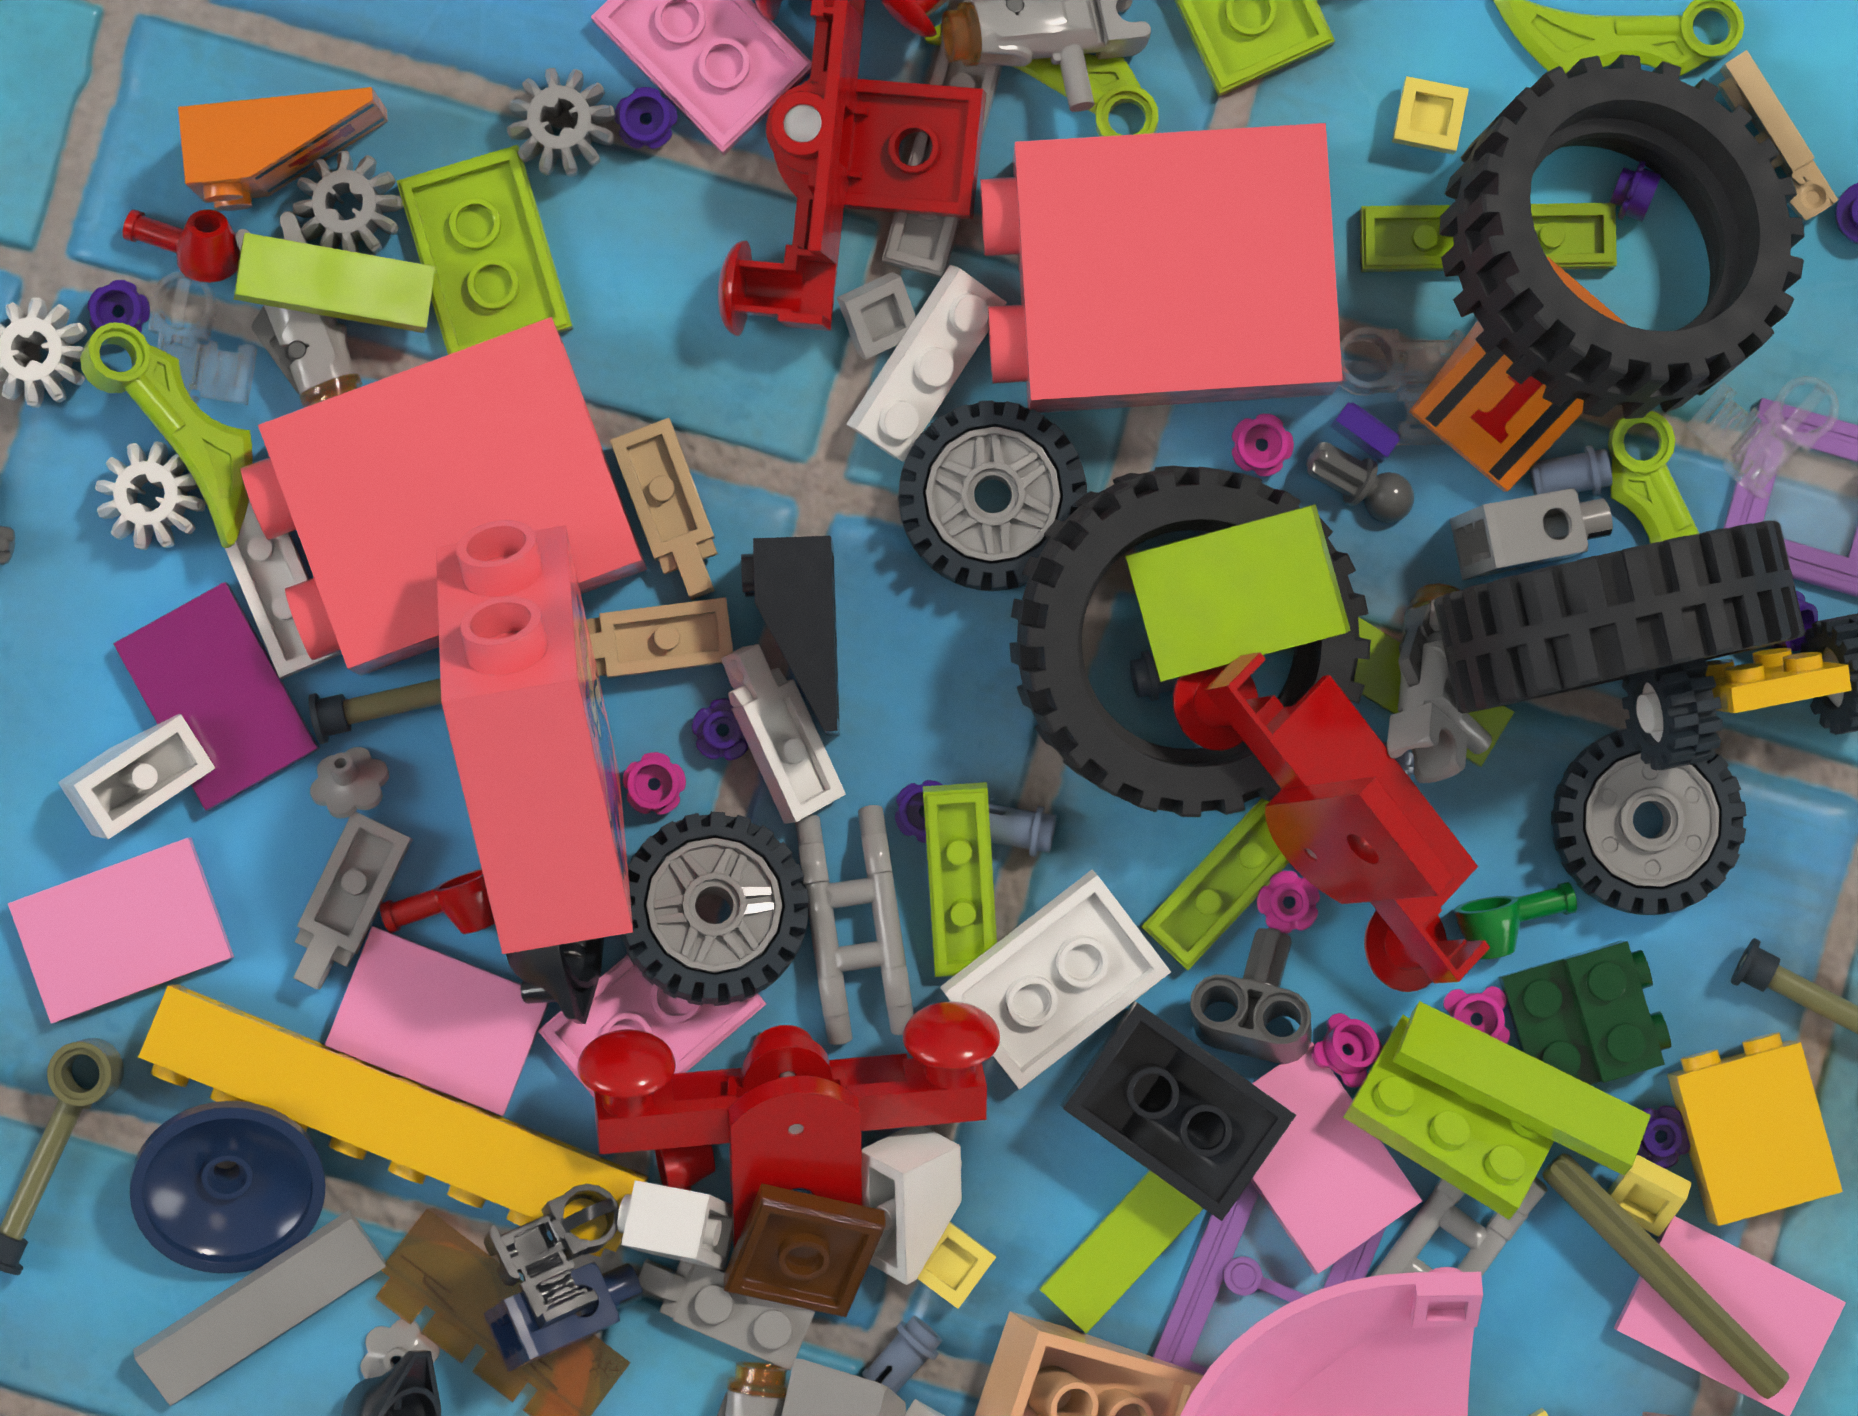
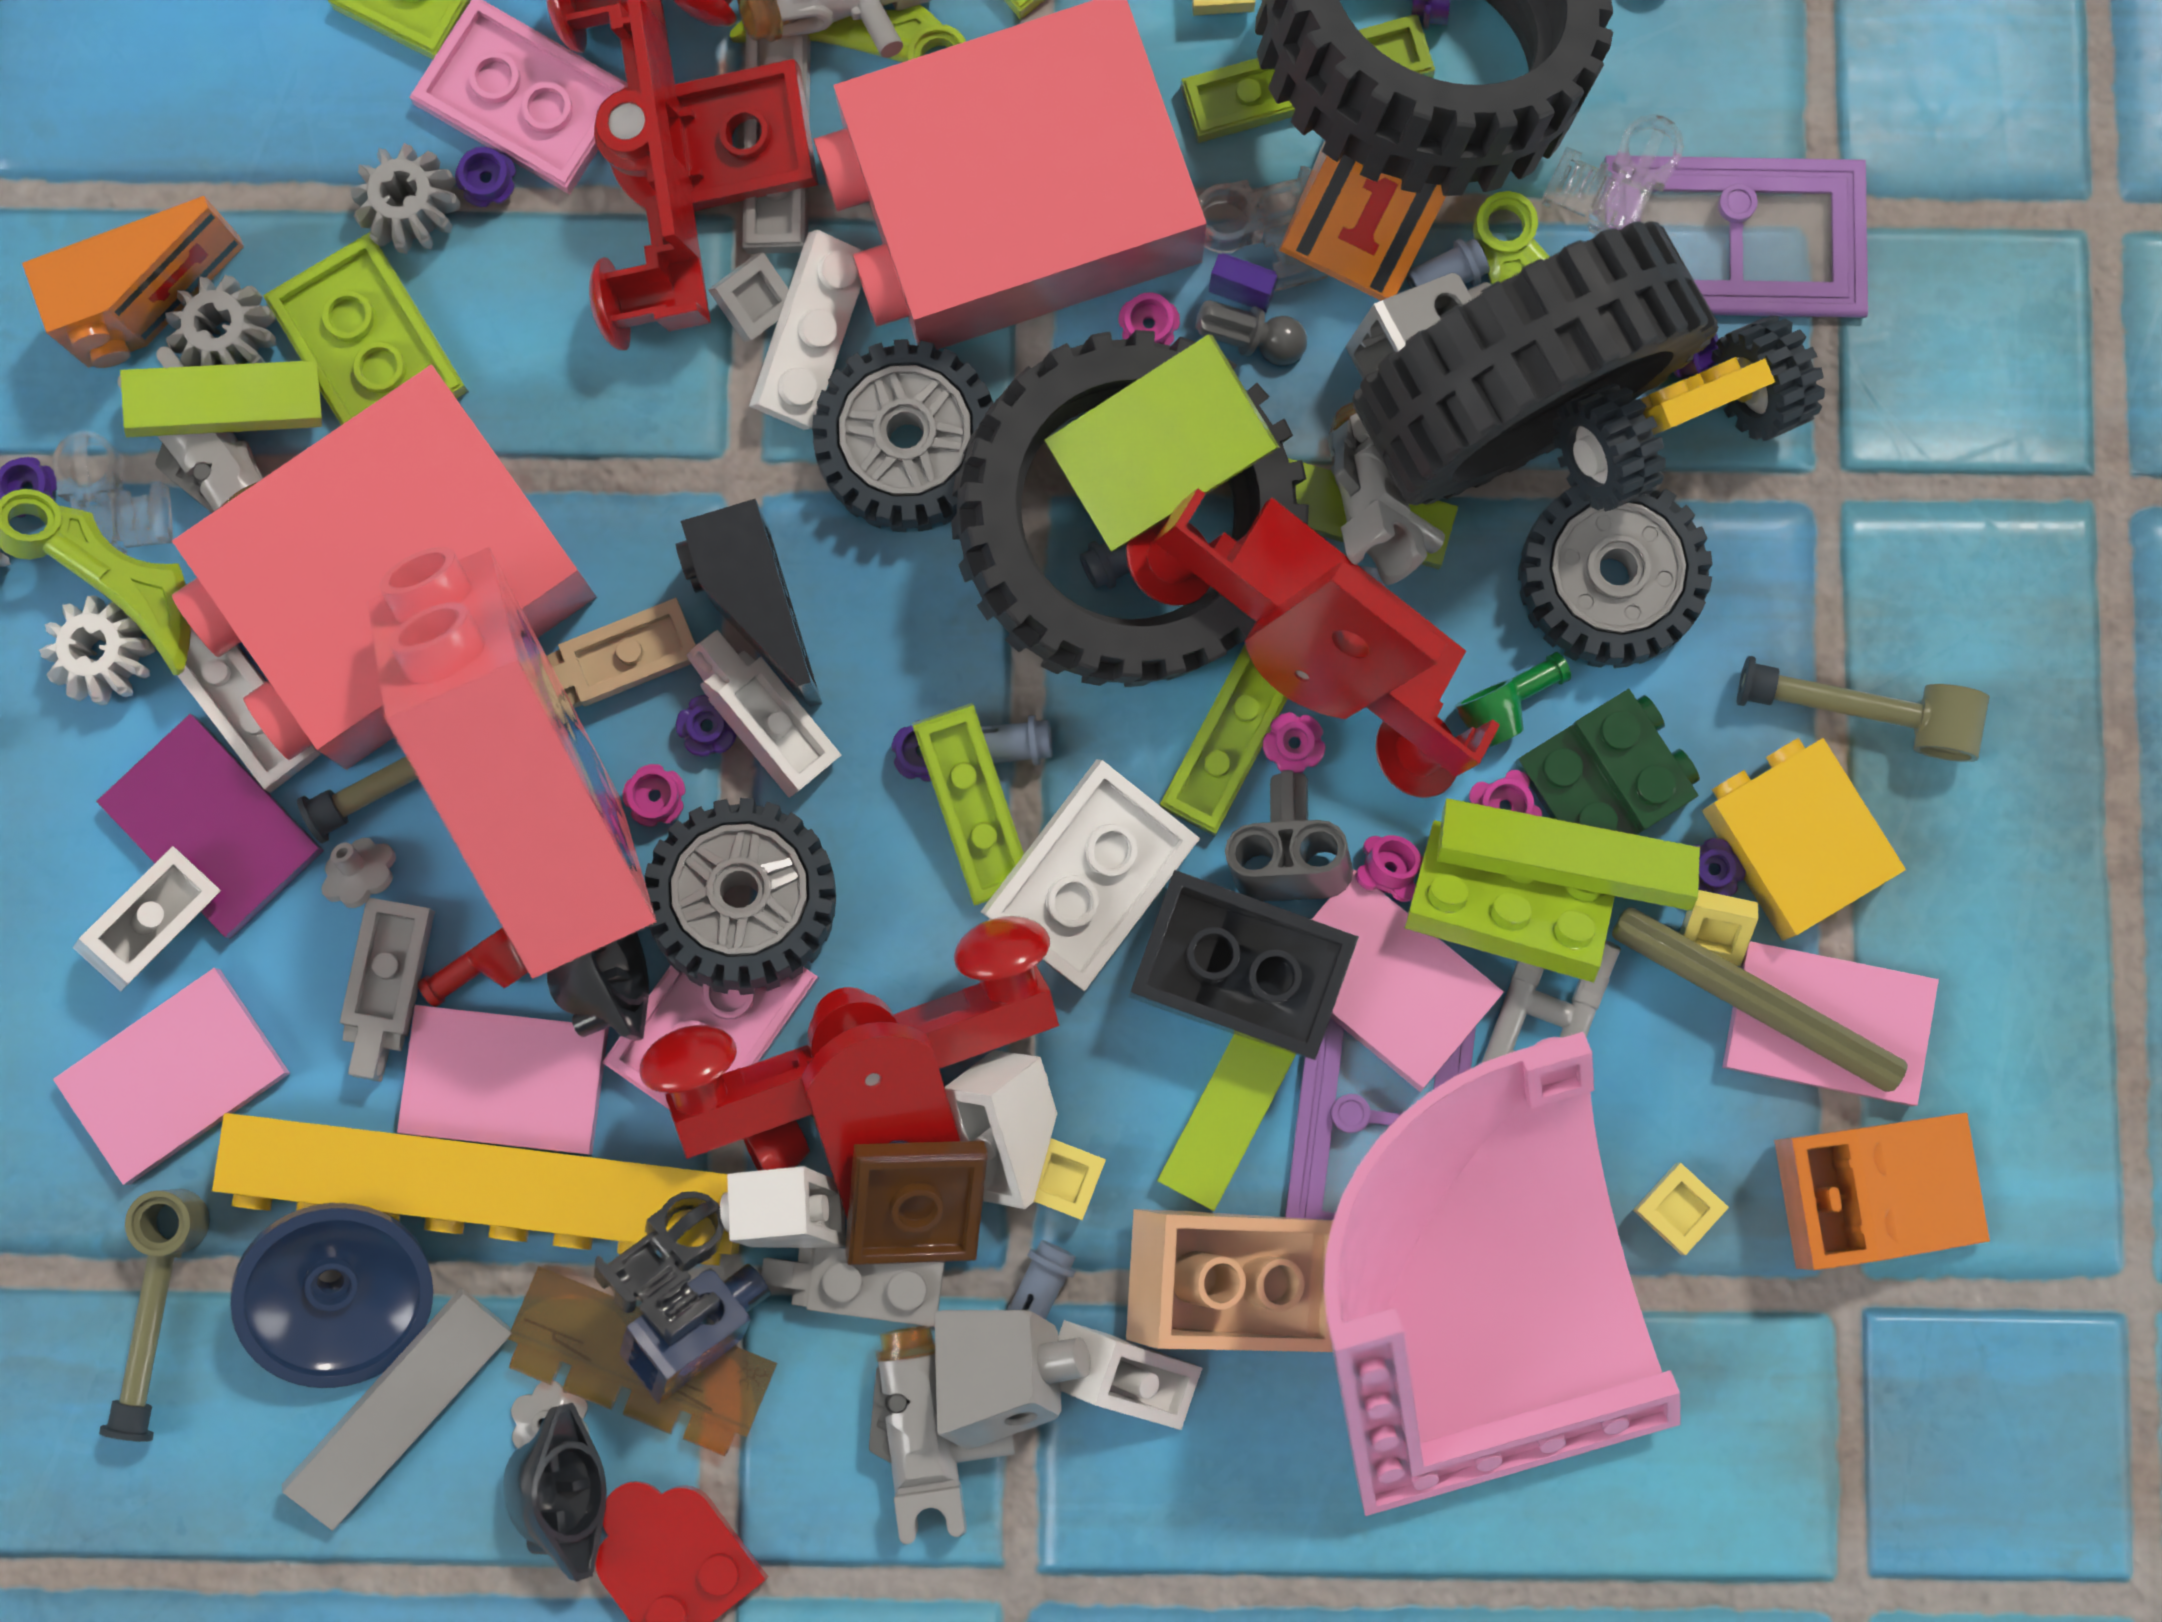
camera: 15 degrees left, 5 degrees down
red bar [122,209,240,283] -> none
tan hinge [610,418,718,600] -> none
light grey piece [795,805,914,1045] -> none

